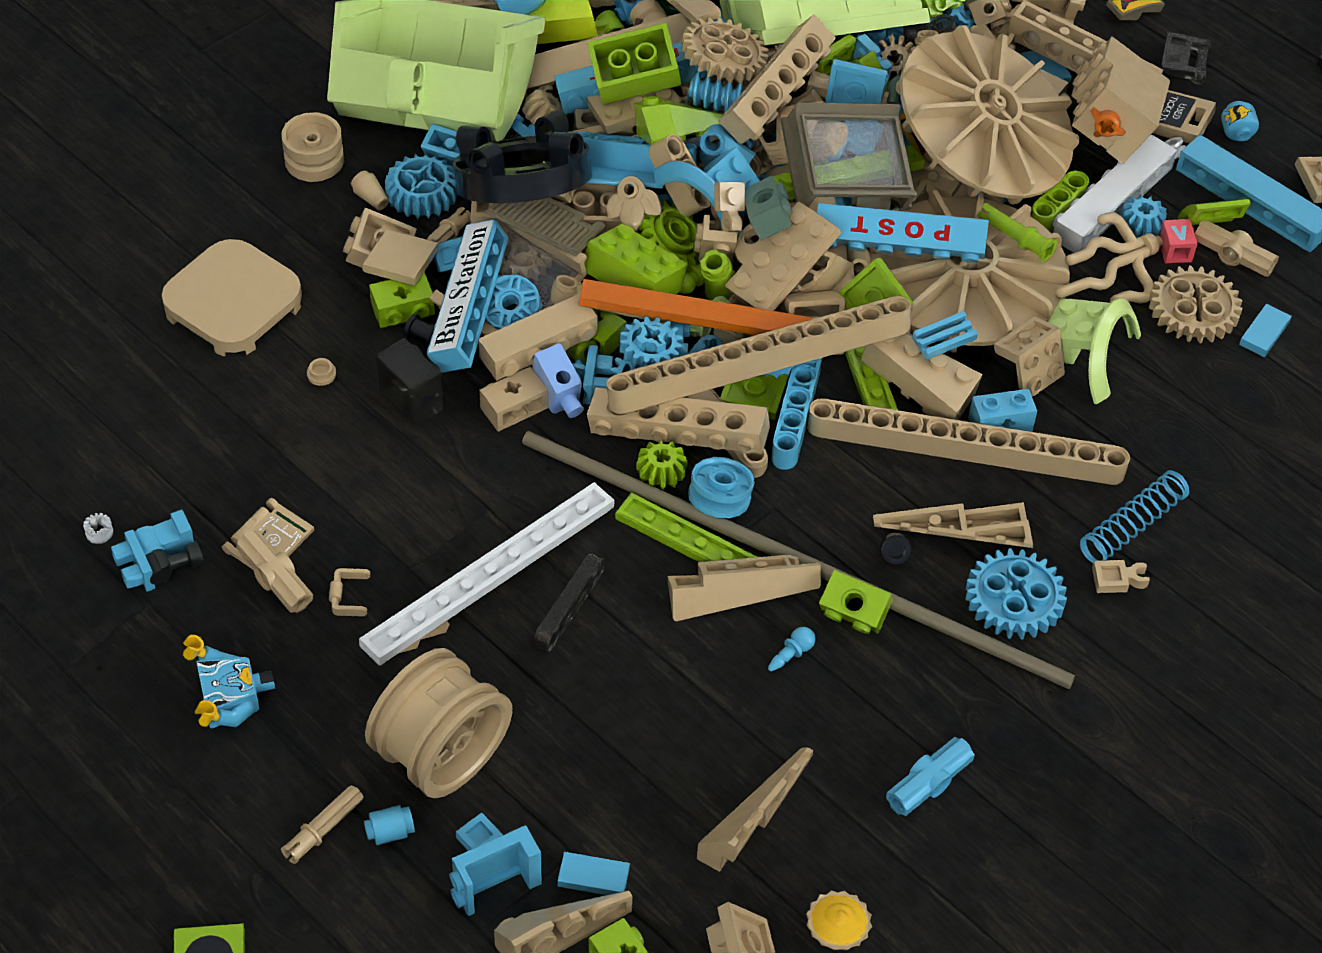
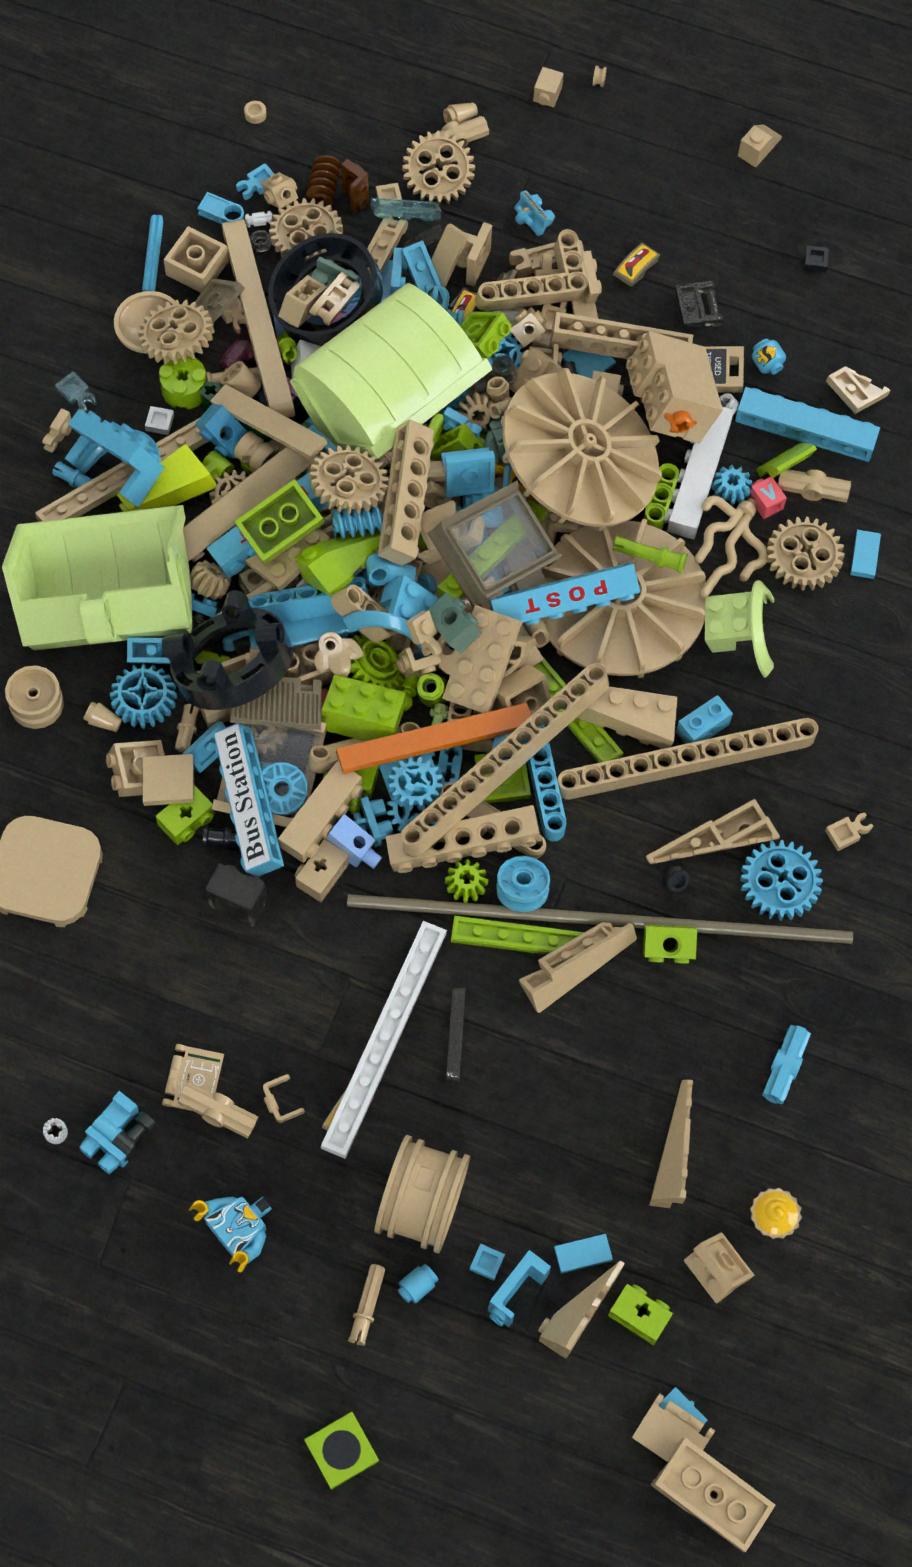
camera: 25 degrees left, 15 degrees up
tan plate [307,358,336,386] -> none
medium azure bar [768,627,815,671] -> none
lime tile [838,258,913,309] -> none
medium azure tile [912,311,978,360] -> none
tan bracket [994,316,1065,397] -> none
medium azure piece [1080,470,1189,563] -> none

